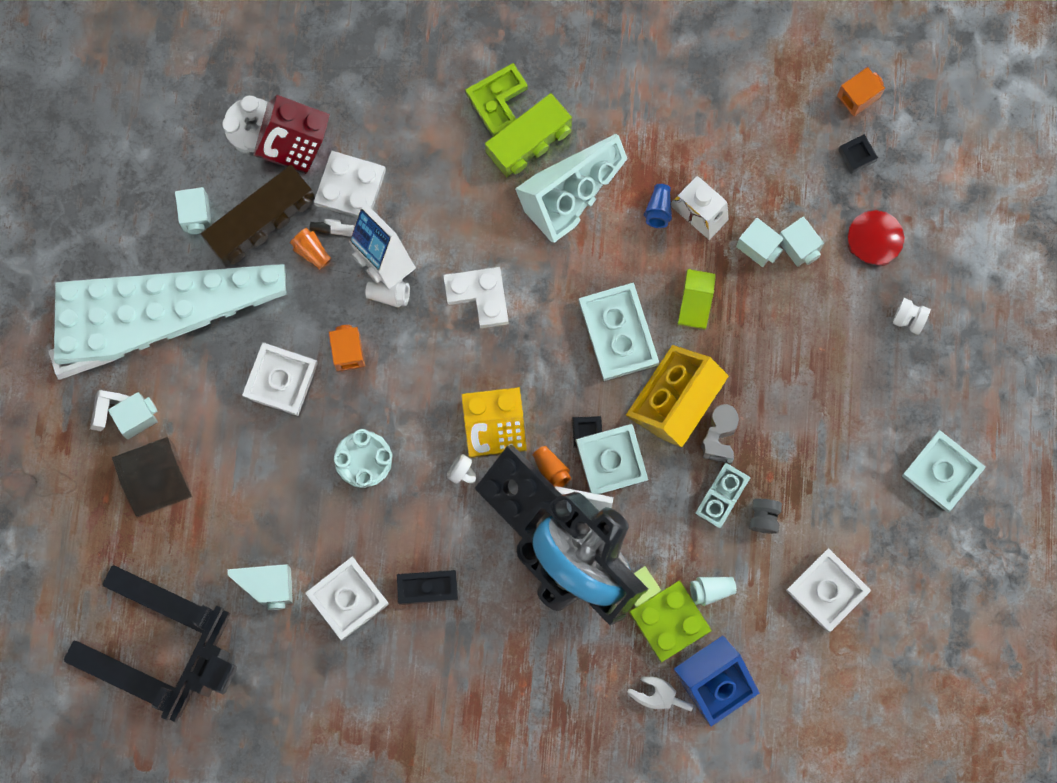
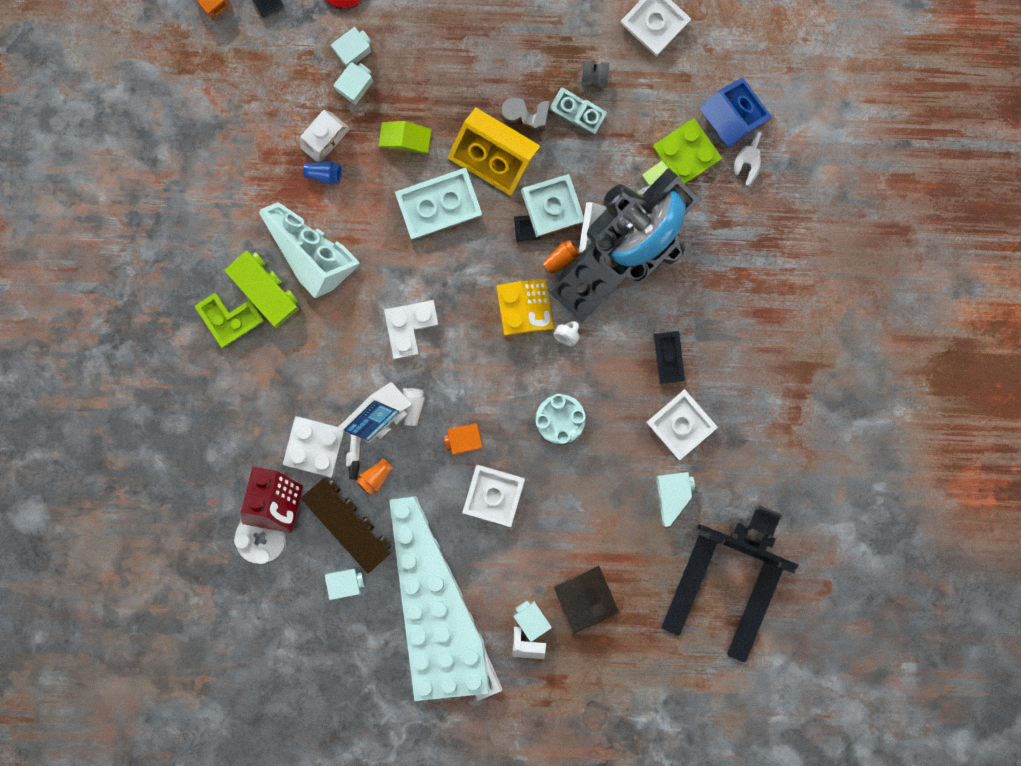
camera: 90 degrees left, 10 degrees up
light aqua cone [690,577,736,606] -> none

